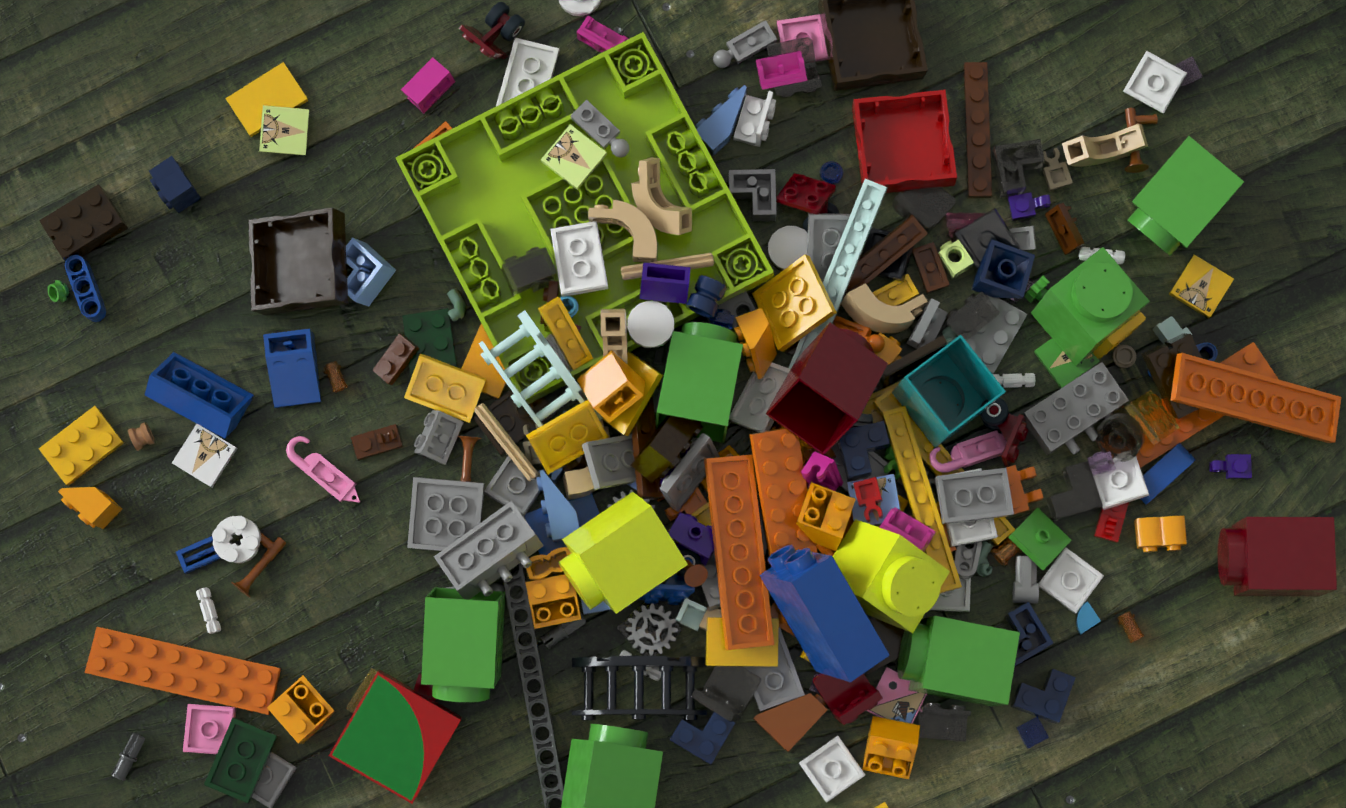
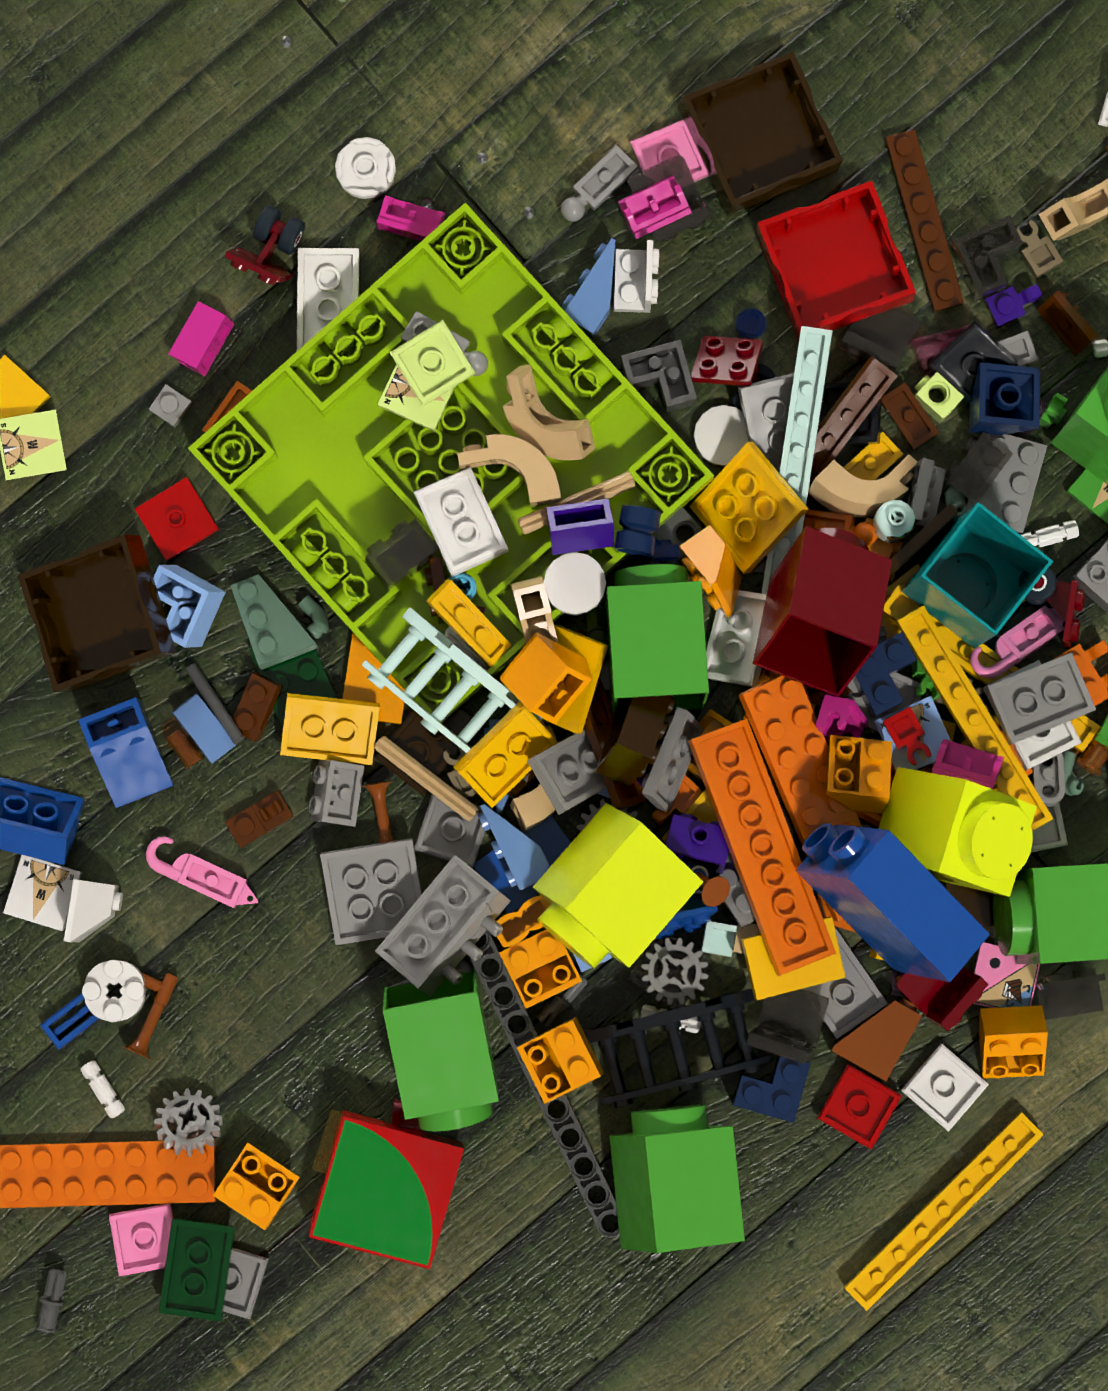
camera: 15 degrees left, 5 degrees up
none -> white slope [64,879,123,943]
none -> red plate [135,477,219,562]
none -> light grey plate [149,384,192,428]
none -> light grey gear [154,1088,223,1157]
none -> medium blue slope [172,694,236,763]
none -> dark grey bar [185,663,244,744]
none -> sand green wing [230,574,318,670]
none -> yellowish green tile [390,320,476,406]
none -> light orange slope [517,1017,604,1104]
none -> red plate [817,1064,902,1150]
none -> light aqua head [873,500,915,544]

